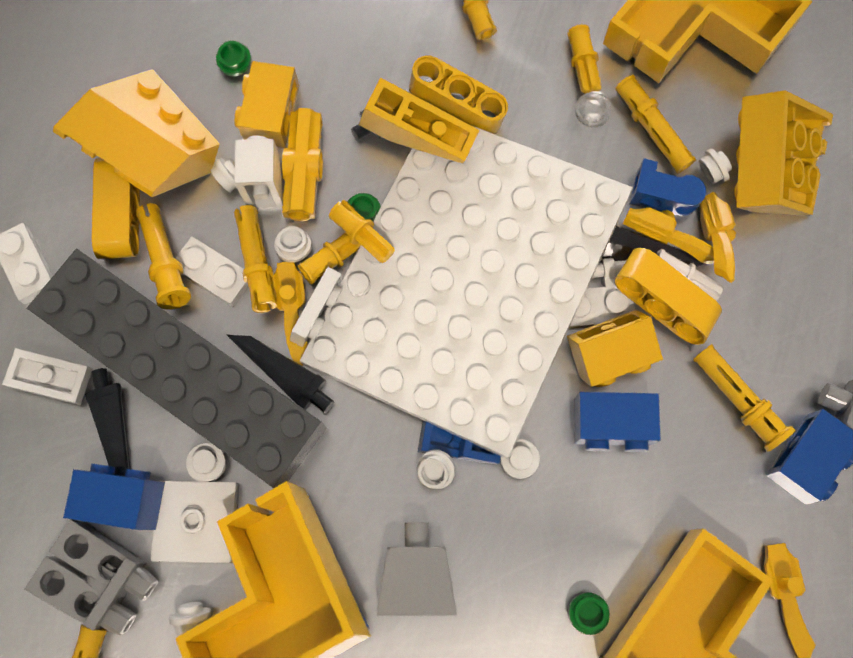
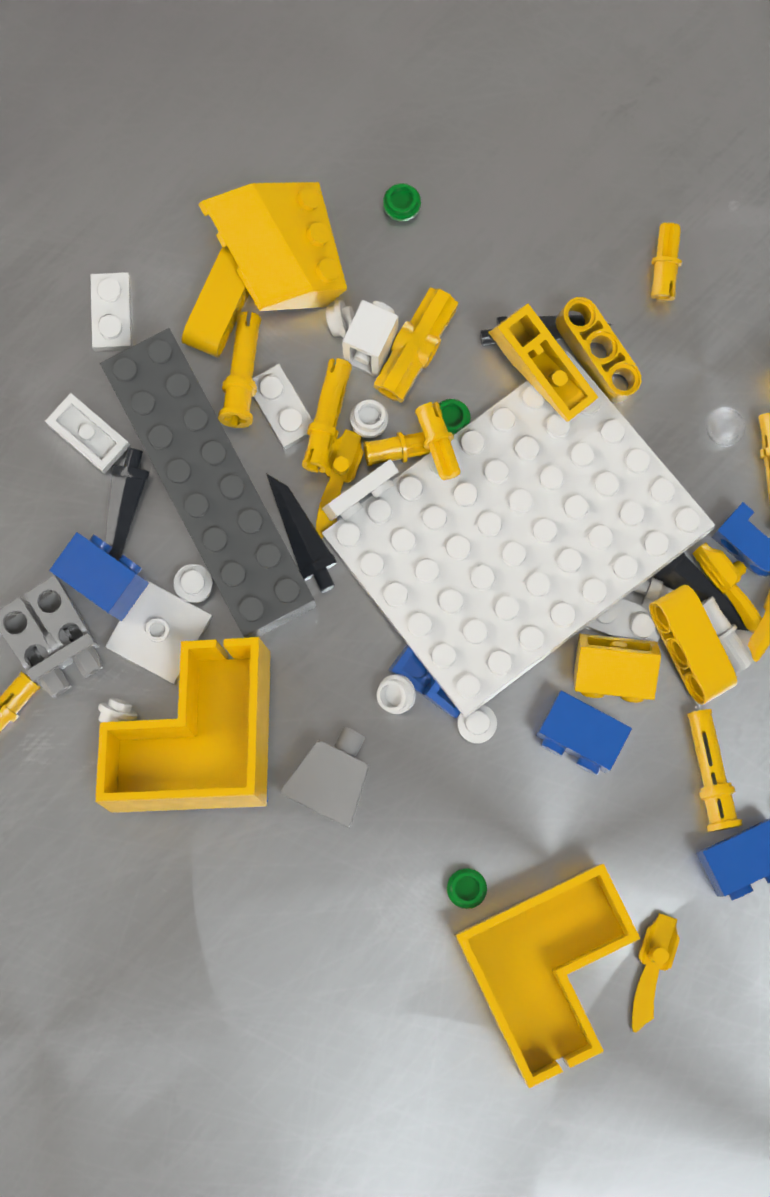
camera: 25 degrees right, 5 degrees up
yellow brick [234,61,299,148] -> none
yellow axle [567,24,602,96] -> none

